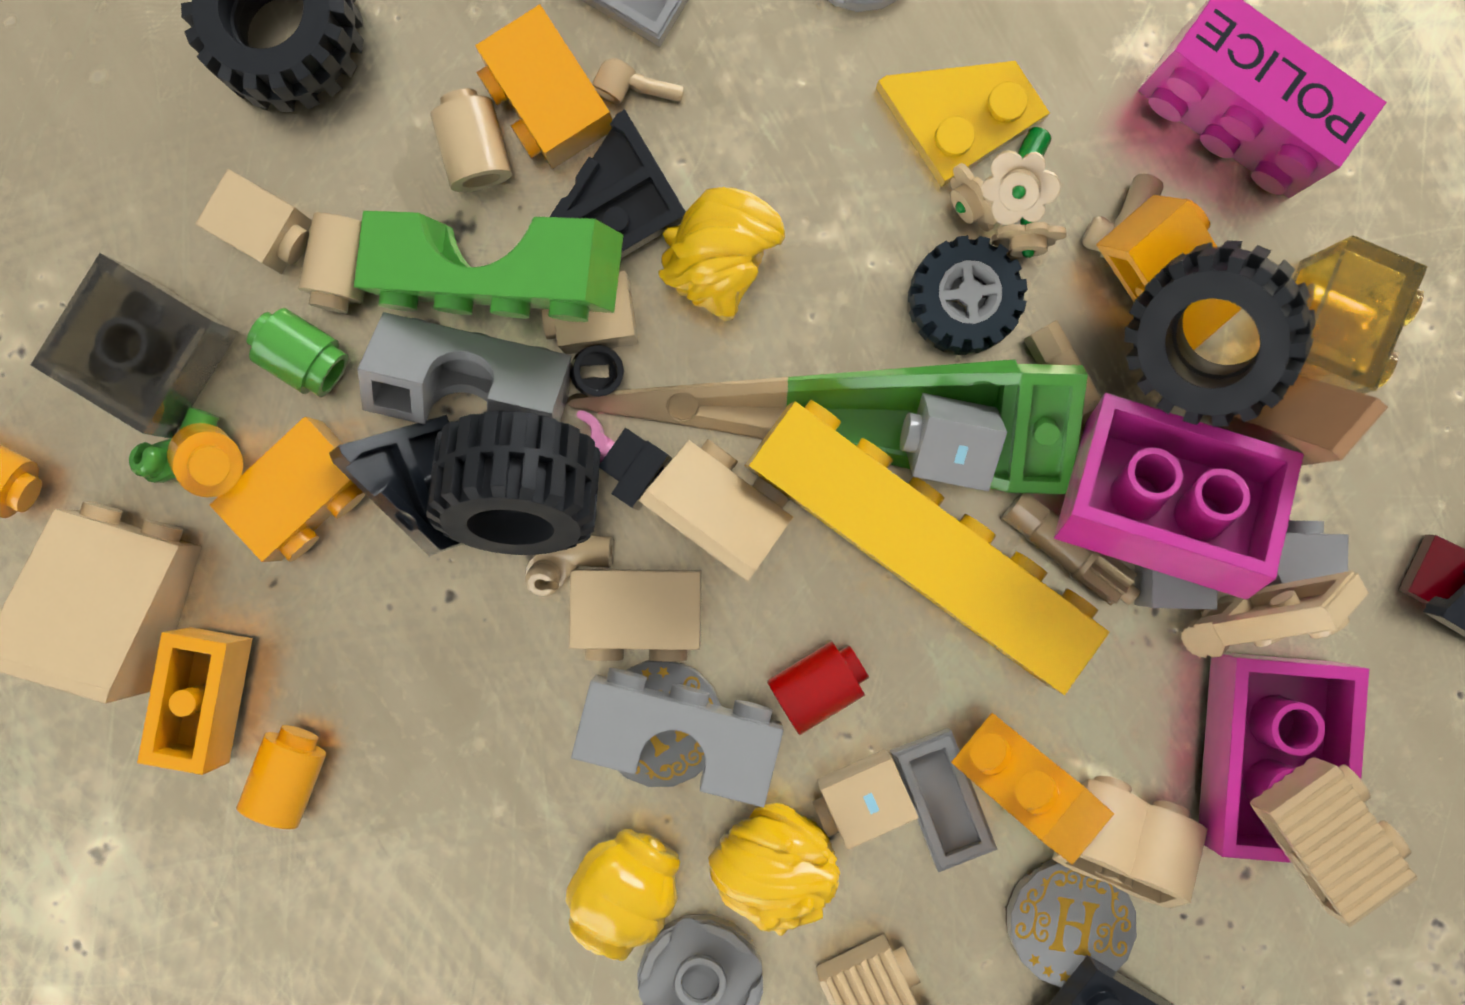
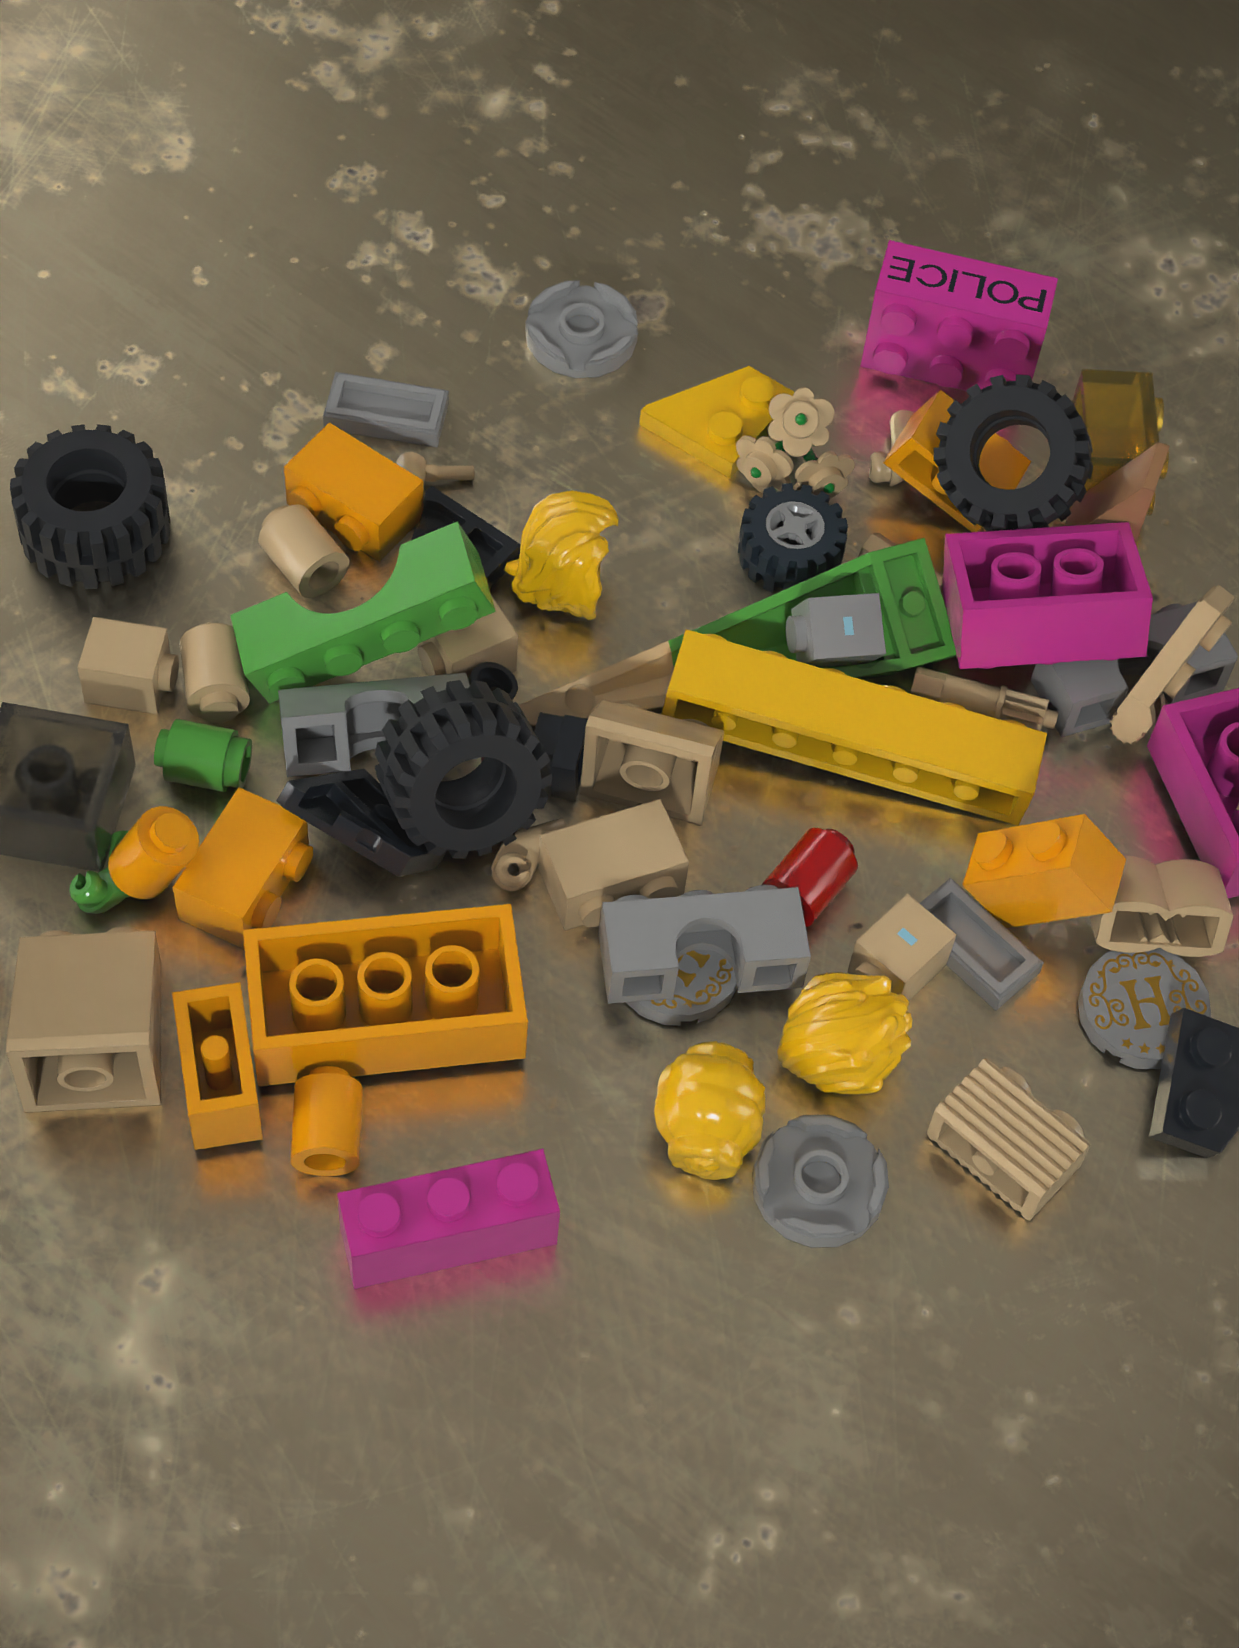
camera: 25 degrees left, 30 degrees down
none -> light orange brick [243,904,528,1086]
none -> dark pink brick [337,1149,560,1289]

